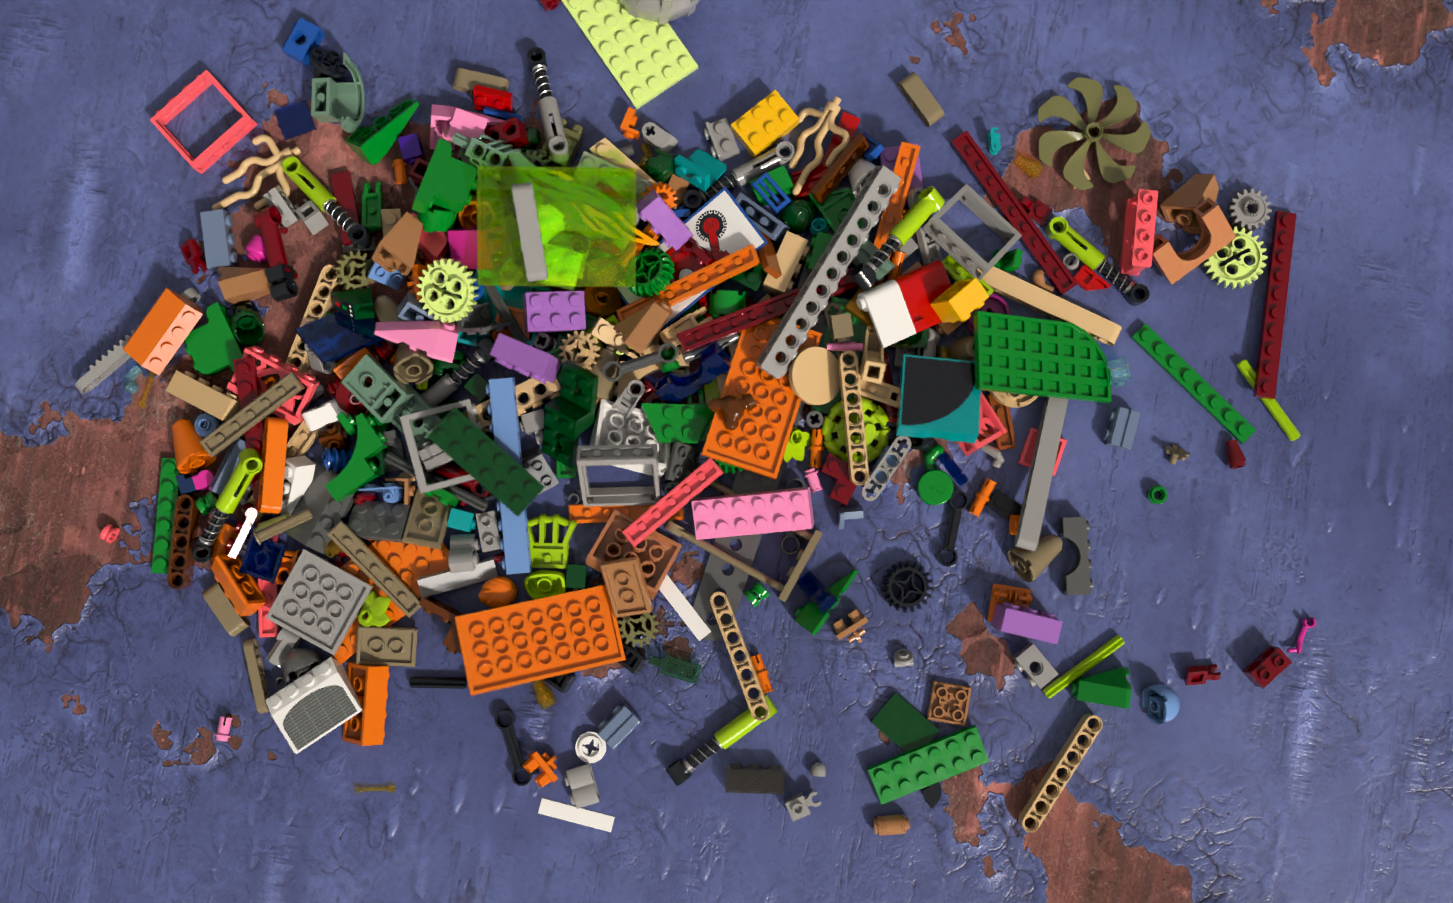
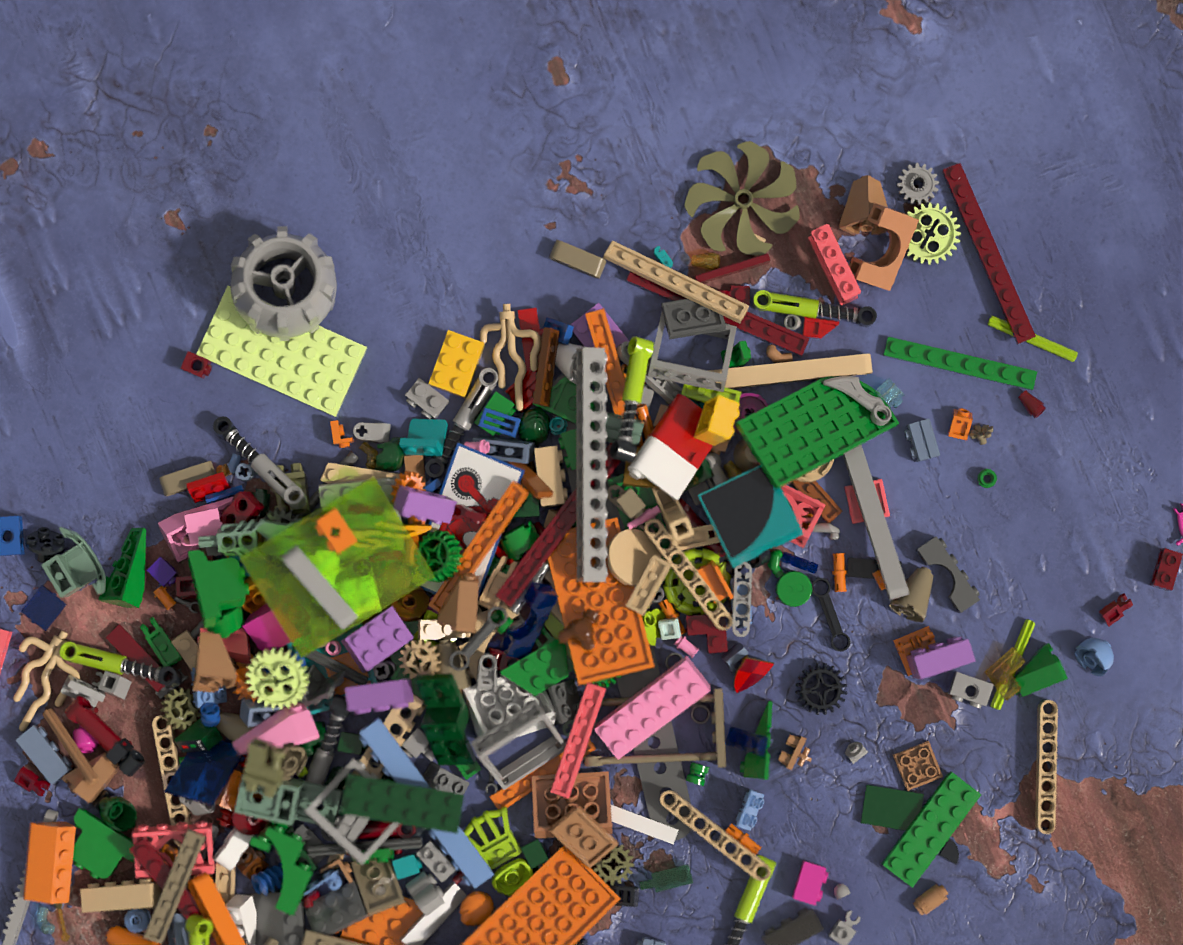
camera: 30 degrees left, 0 degrees up
none -> medium nougat axle [43,708,99,785]
none -> blue wheel [200,702,221,727]
none -> arm [216,453,241,477]
none -> sand blue bush [235,463,254,481]
none -> olive hips [242,738,287,798]
none -> orange brick [315,507,357,554]
none -> bright pink pin [326,641,341,656]
none -> bright pink pin [464,440,490,454]
none -> tan tile [603,240,749,324]
none -> tan plate [626,555,672,615]
none -> light aqua tile [658,618,682,640]
none -> dark grey tile [661,299,726,340]
none -> dark red tile [695,254,770,283]
none -> orange panel [696,560,734,604]
none -> shield [734,655,774,693]
none -> medium blue hinge [735,789,764,831]
none -> dark pink brick [792,860,829,905]
none -> light grey piece [823,376,892,426]
none -> orange bracket [948,408,973,441]
none -> clear yellow tile [985,647,1025,701]

